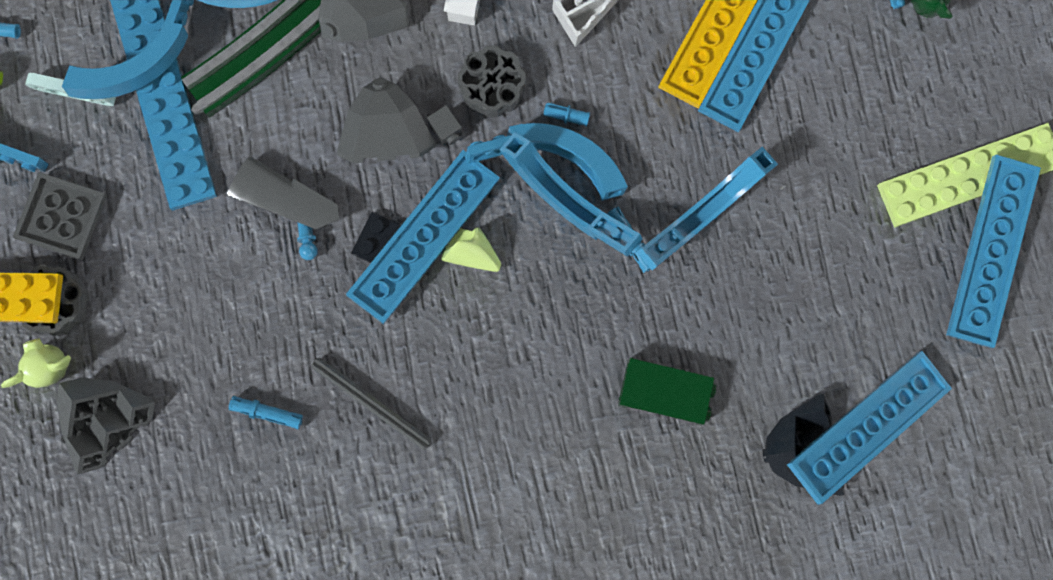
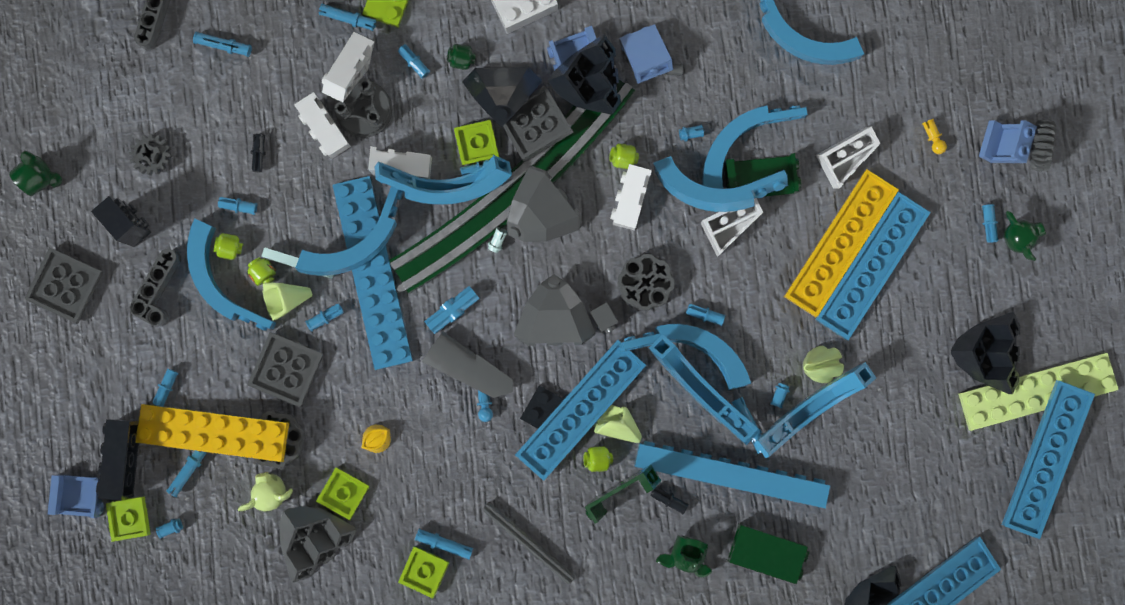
camera: 10 degrees right, 5 degrees up
none -> lime head [247,257,276,286]
none -> yellowish green hat [262,283,312,320]
none -> dark azure axle [305,304,344,332]
none -> lime plate [316,468,370,520]
none -> yellow hat [361,424,391,453]
none -> lime plate [398,546,450,599]
none -> dark azure piece [424,286,480,334]
none -> light aqua pin [488,227,508,253]
none -> lime head [583,446,613,472]
none -> dark green panel [585,464,661,524]
none -> dark azure brick [634,441,830,509]
none -> black axle [650,487,689,515]
none -> dark green piece [656,535,712,577]
none -> dark azure pin [770,383,790,408]
none -> yellowish green hat [803,345,844,383]
none -> black brick [951,312,1020,394]

